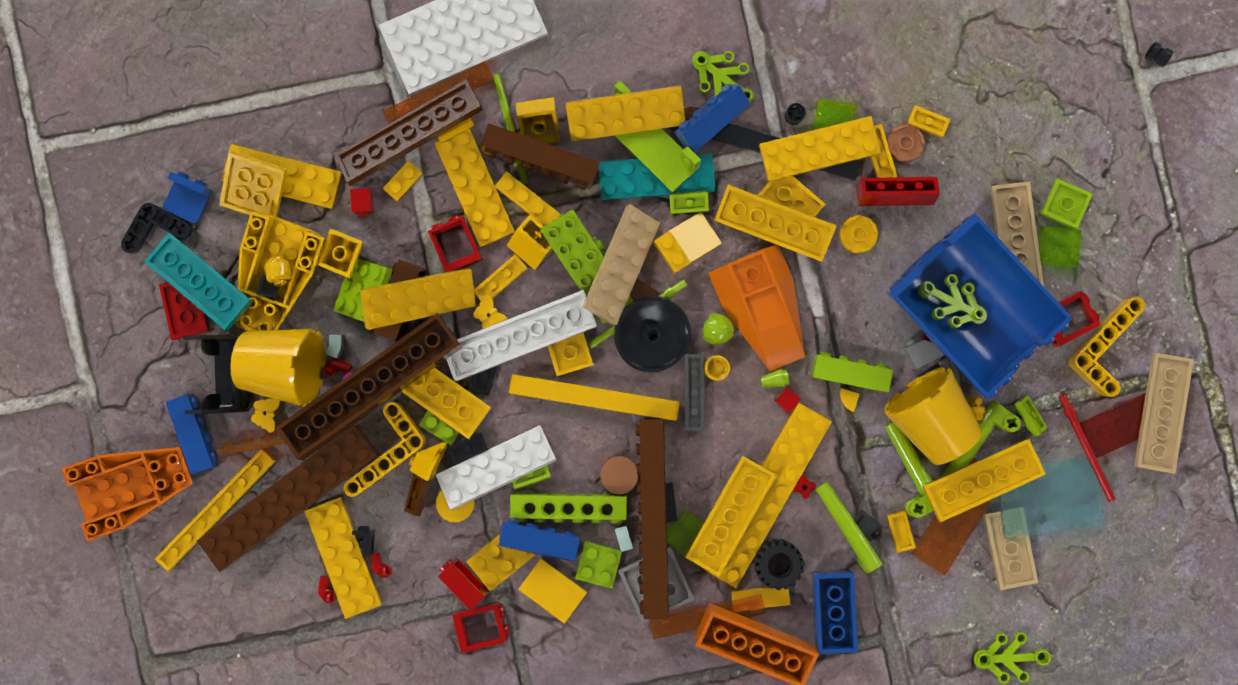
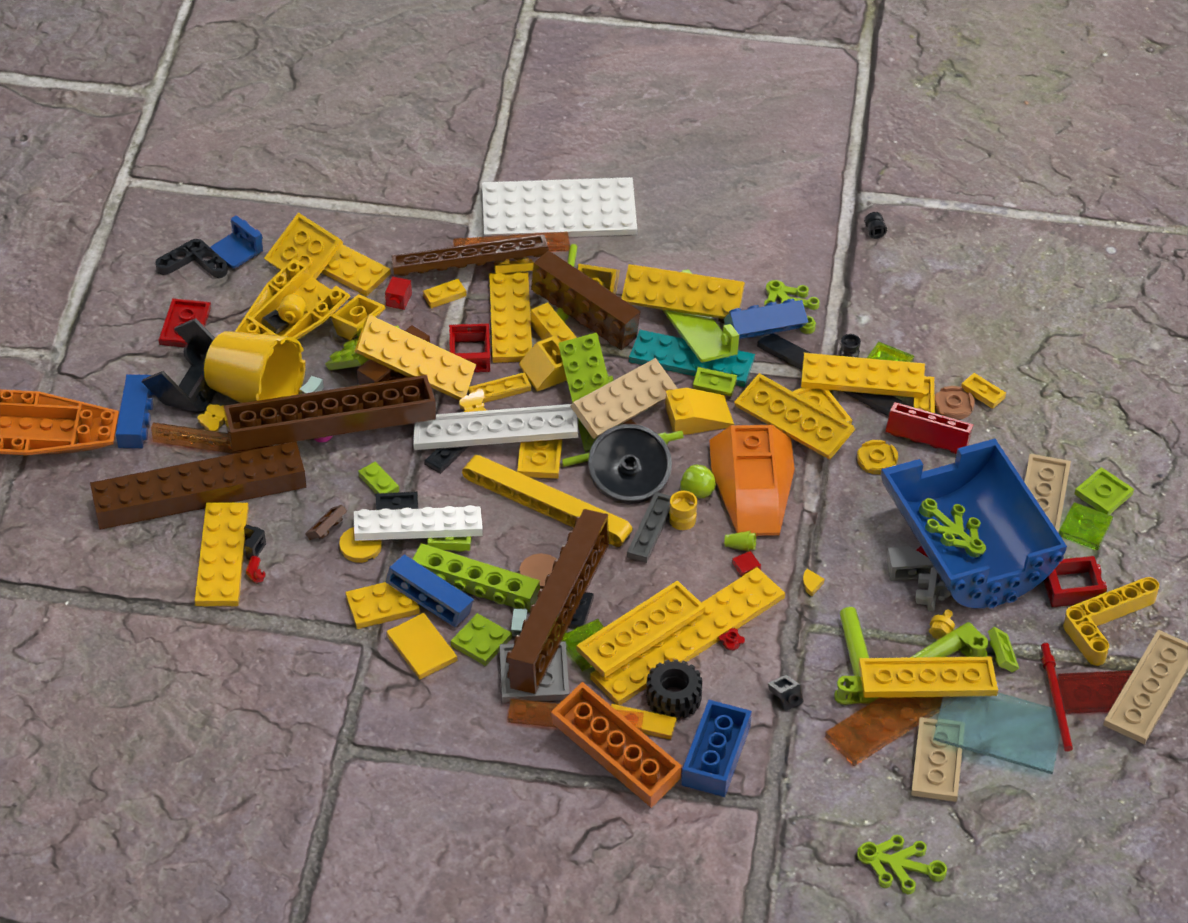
camera: 15 degrees right, 40 degrees down
teal plate [144,233,253,331] -> none
yellow tile [155,448,277,572] -> none
red arm [318,576,336,604] -> none
yellow beam [344,402,426,497] -> none
yellow plate [401,368,491,439] -> none
yellow slope [409,442,448,481] -> none
red window [438,558,489,611] -> none
red window [452,601,510,653] -> none
lime brick [810,352,893,393] -> none
lime axle [816,482,883,574] -> none
yellow cone [884,367,982,465] -> none
yellow tile [886,510,916,553] -> none

